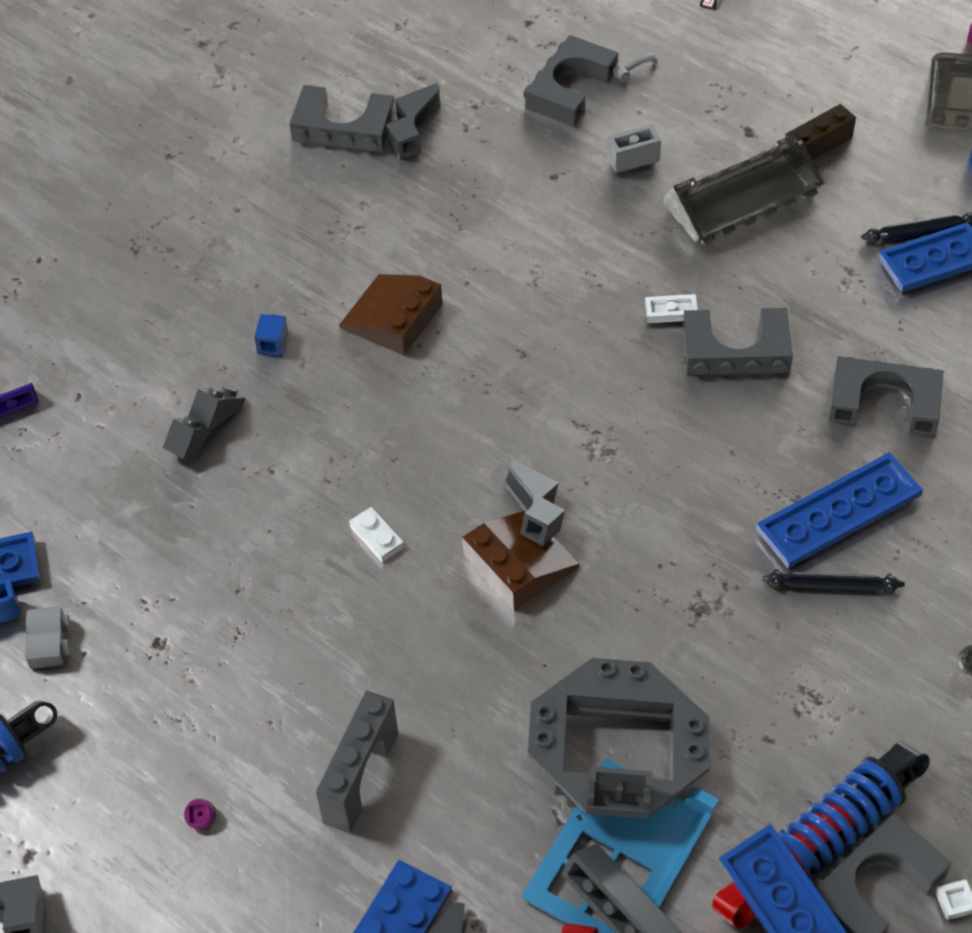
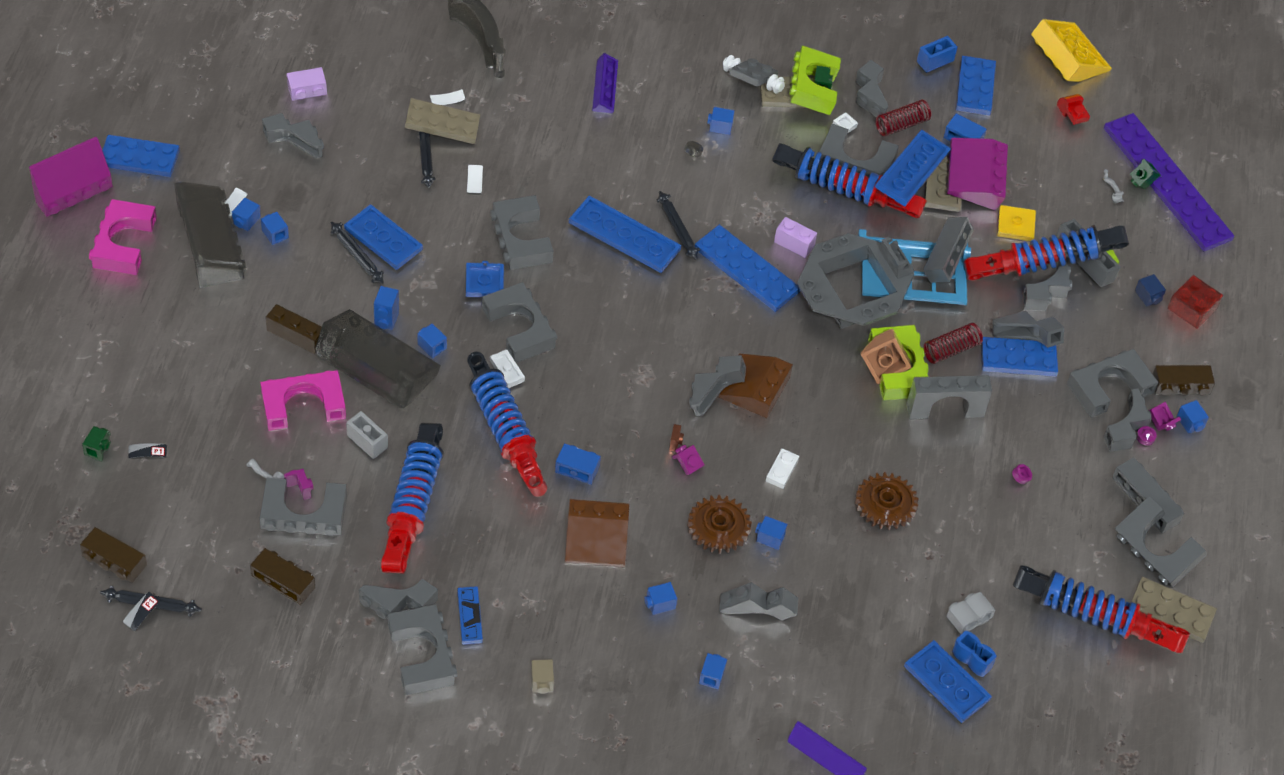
camera: 125 degrees left, 0 degrees up
none -> dark brown brick [250,548,315,605]
none -> dark pink arch [260,370,346,431]
none -> magenta bracket [284,469,314,500]
none -> blue brick [374,286,399,330]
none -> piece [381,423,444,574]
none -> blue brick [417,324,447,359]
none -> blue tile [457,586,483,645]
none -> blue plate [466,261,504,297]
none -> piece [467,351,547,497]
none -> dark tan brick [531,659,554,694]
none -> blue brick [555,443,601,485]
none -> copper plate [669,424,684,452]
none -> magenta bracket [671,444,705,475]
none -> reddish brown gear [687,495,752,554]
none -> blue plate [694,224,800,312]
none -> blue brick [699,653,727,690]
none -> blue brick [755,516,788,550]
none -> lavender brick [774,217,817,258]
none -> reddish brown gear [855,472,919,530]
none -> nougat slope [861,328,912,384]
none -> lime arch [868,325,928,400]
none -> dark red piece [923,322,983,364]

